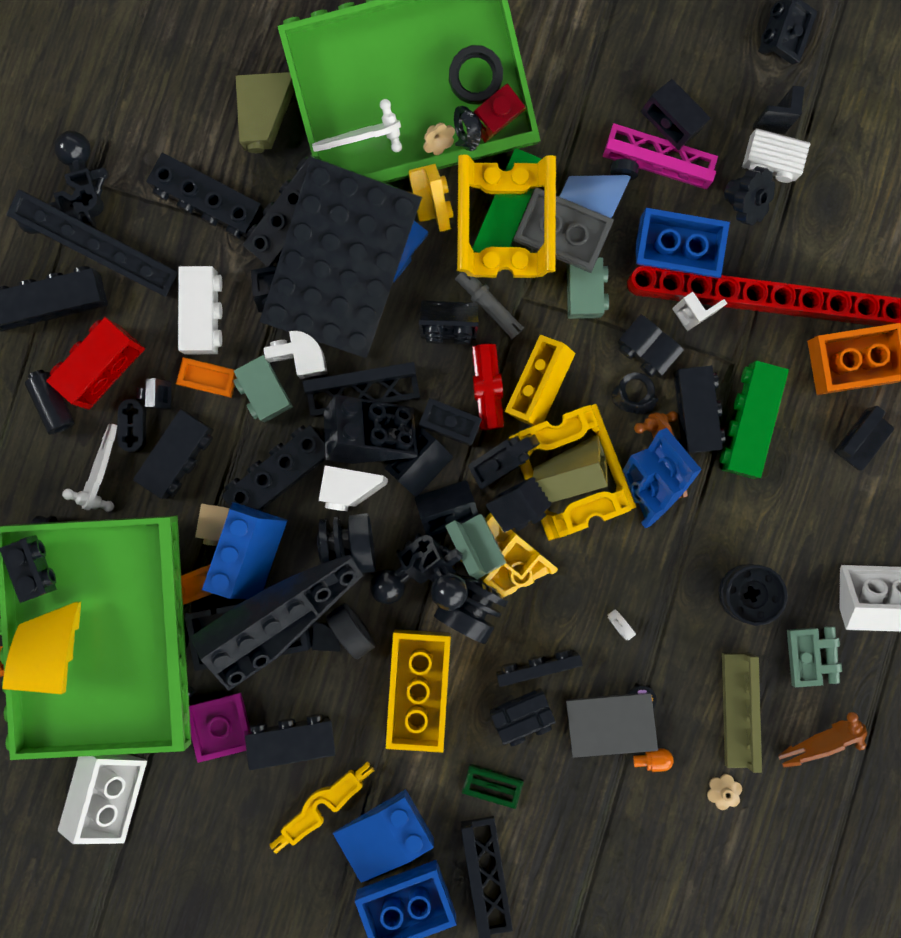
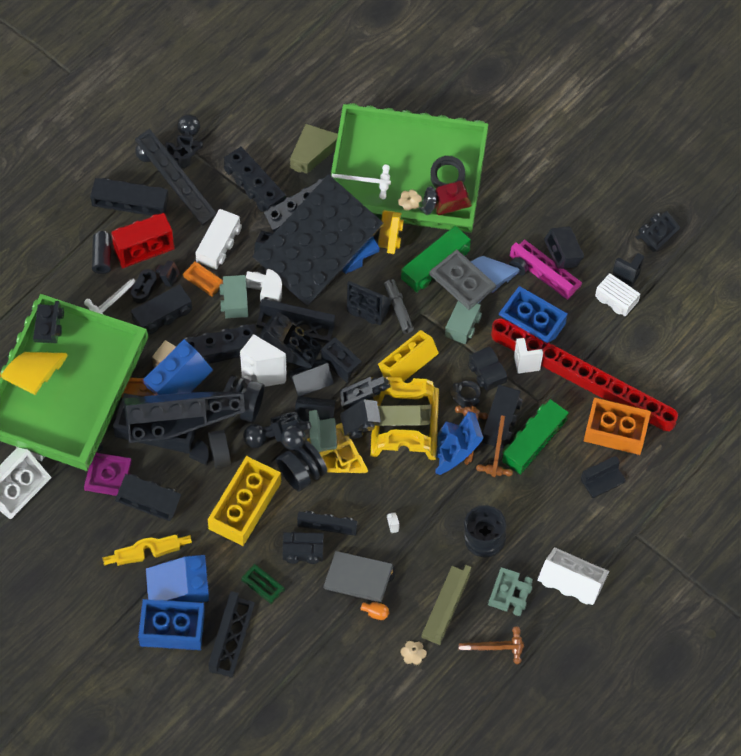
camera: 25 degrees right, 25 degrees down
yellow piece [457,155,556,278] -> none
red piece [472,344,504,430] -> none
black plant [724,166,775,226] -> none
none -> dark orange piece [476,416,513,477]

